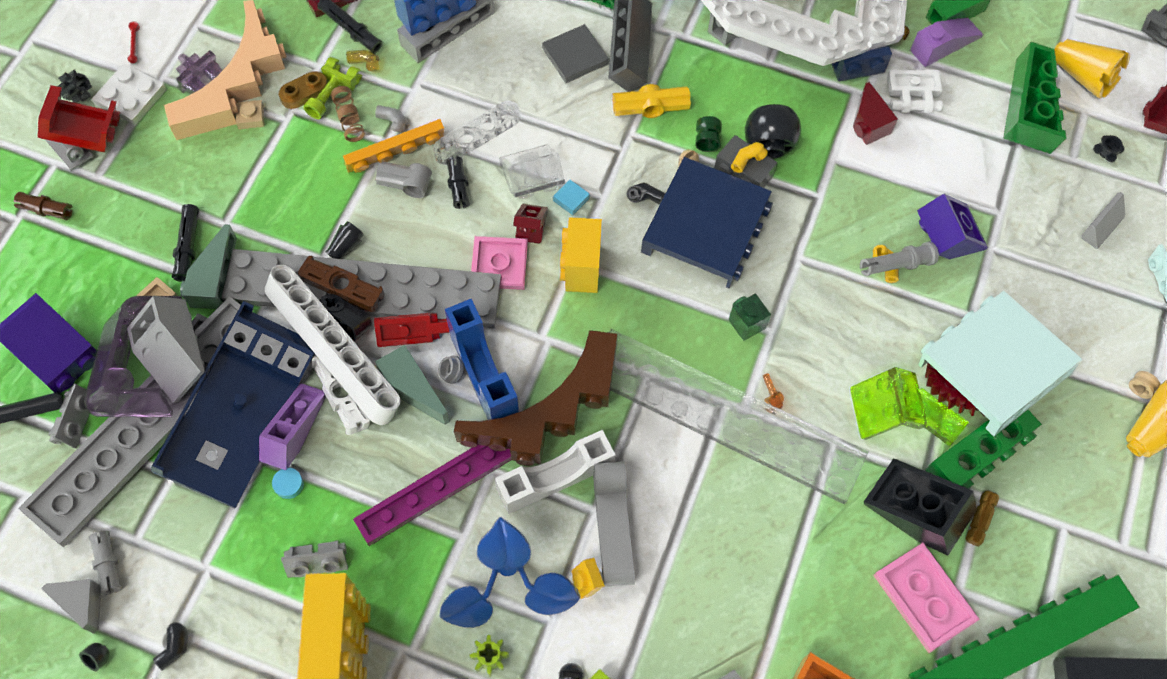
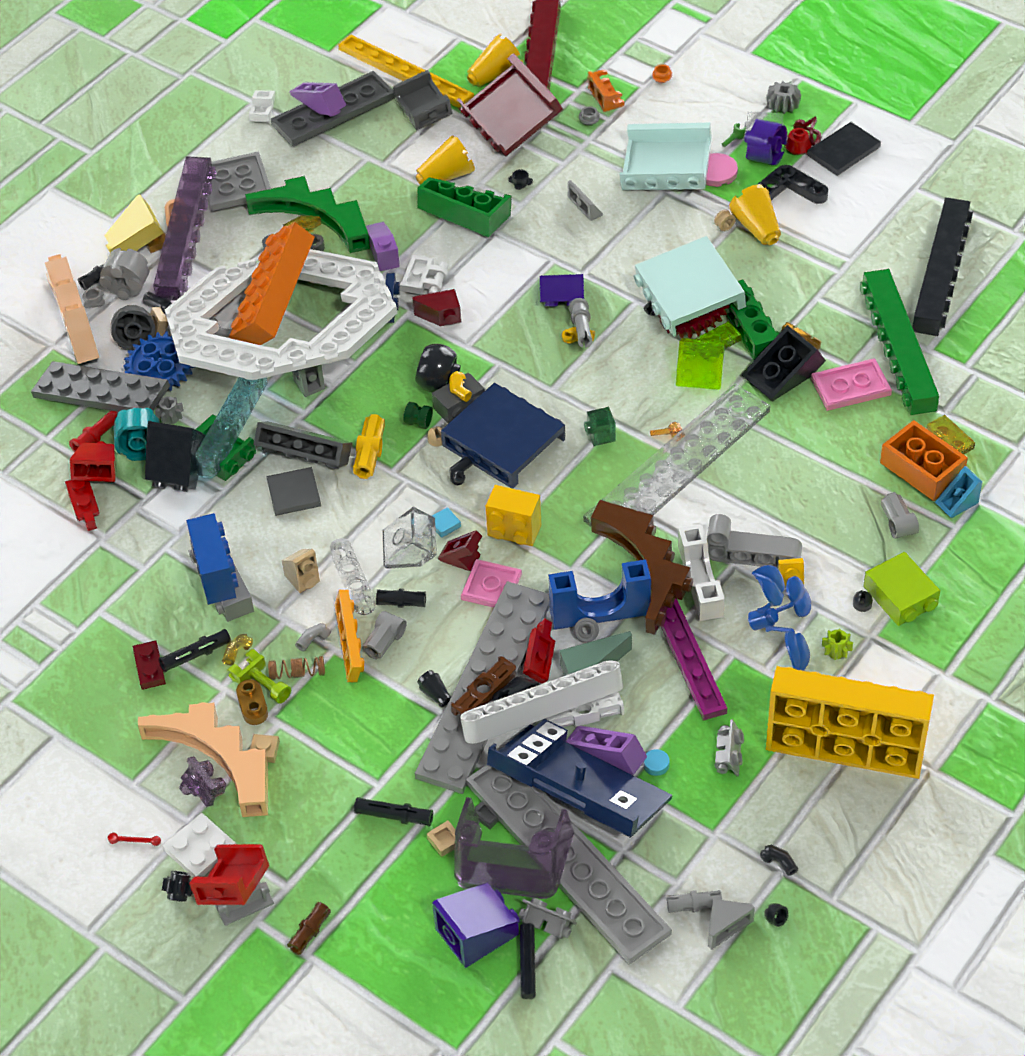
camera: 70 degrees left, 15 degrees down
light grey slope [127,296,205,403] -> none
sand green slope [180,224,237,309] -> none
none -> tan slope [282,549,320,593]

